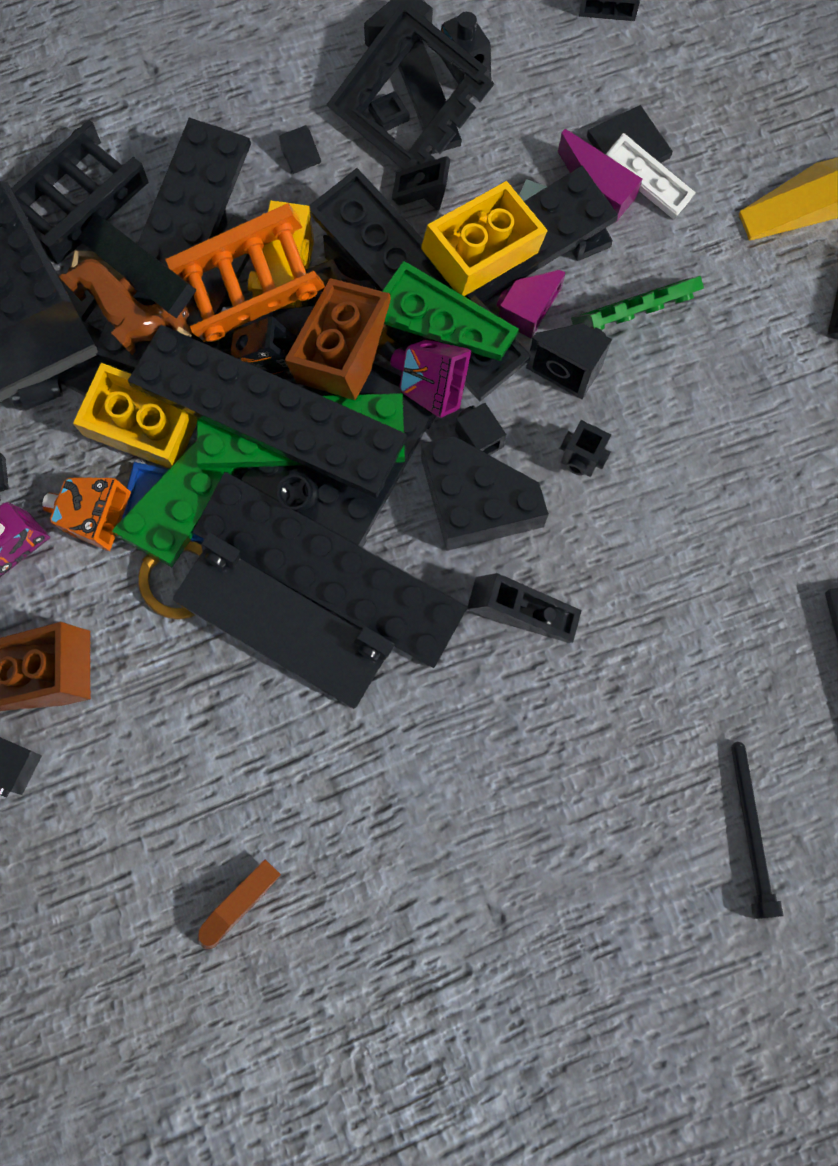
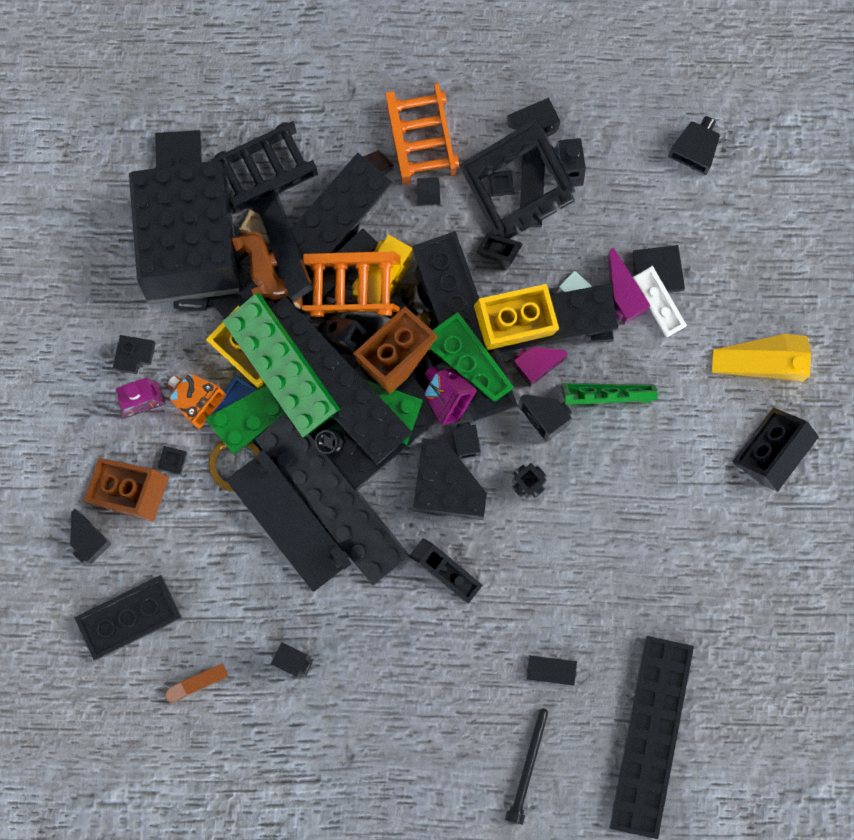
camera: 25 degrees right, 5 degrees up
none -> black plate [74,575,182,661]
none -> black tile [158,446,188,475]
none -> plate [222,293,340,437]
none -> black brick [271,642,313,678]
none -> orange fence [385,83,459,185]
none -> black tile [526,655,577,686]

